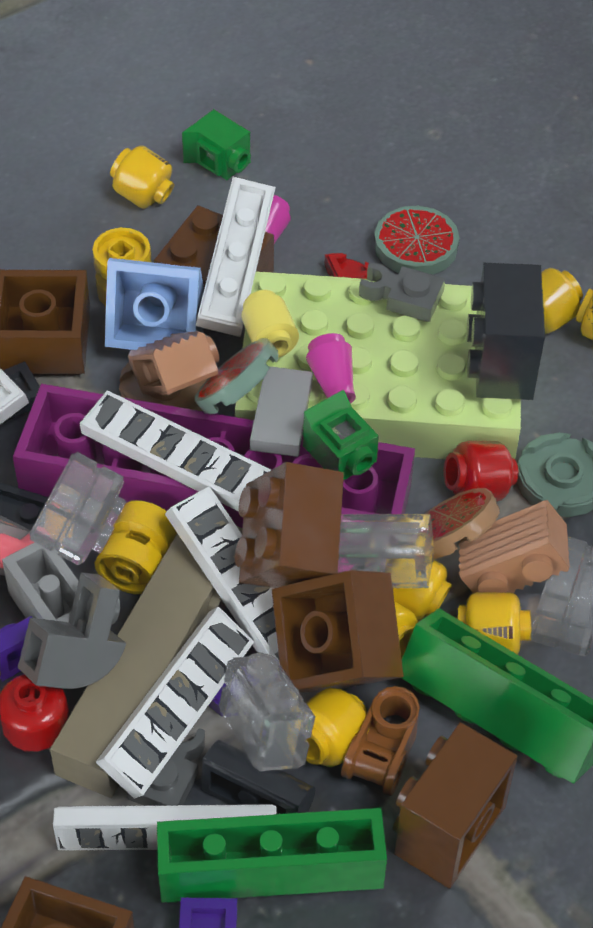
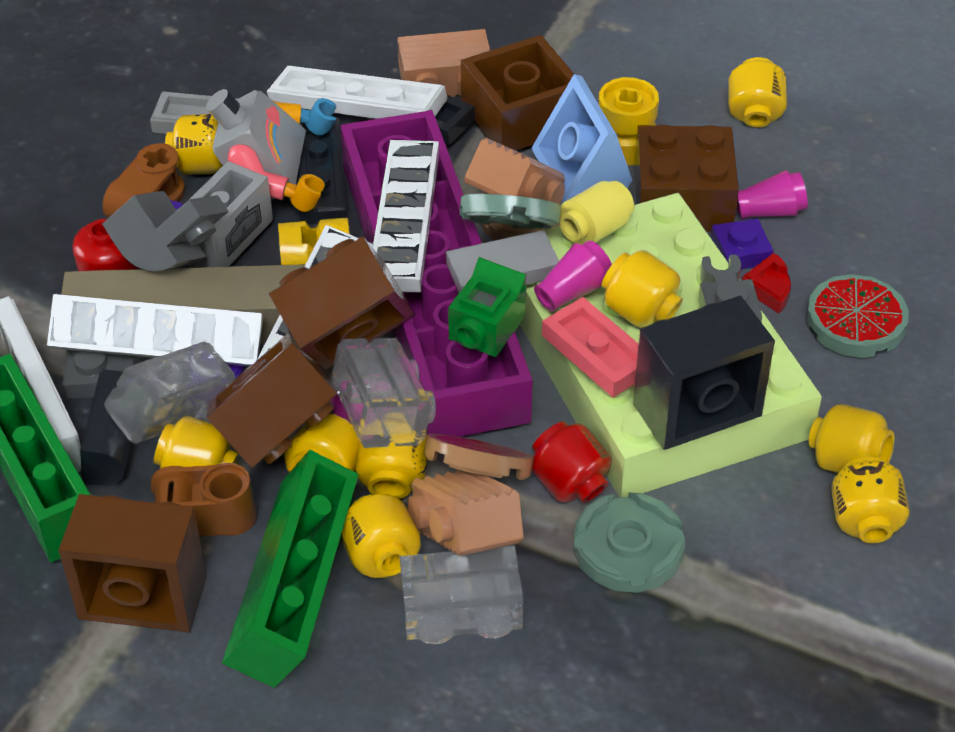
camera: 65 degrees right, 5 degrees down
clear brick [29,452,126,565] -> none
green window [182,109,251,180] -> none
white tile [196,177,276,337] -> none
none -> coral plate [542,297,639,398]
none -> yellow head [601,250,683,329]
none -> dark purple plate [711,218,774,270]

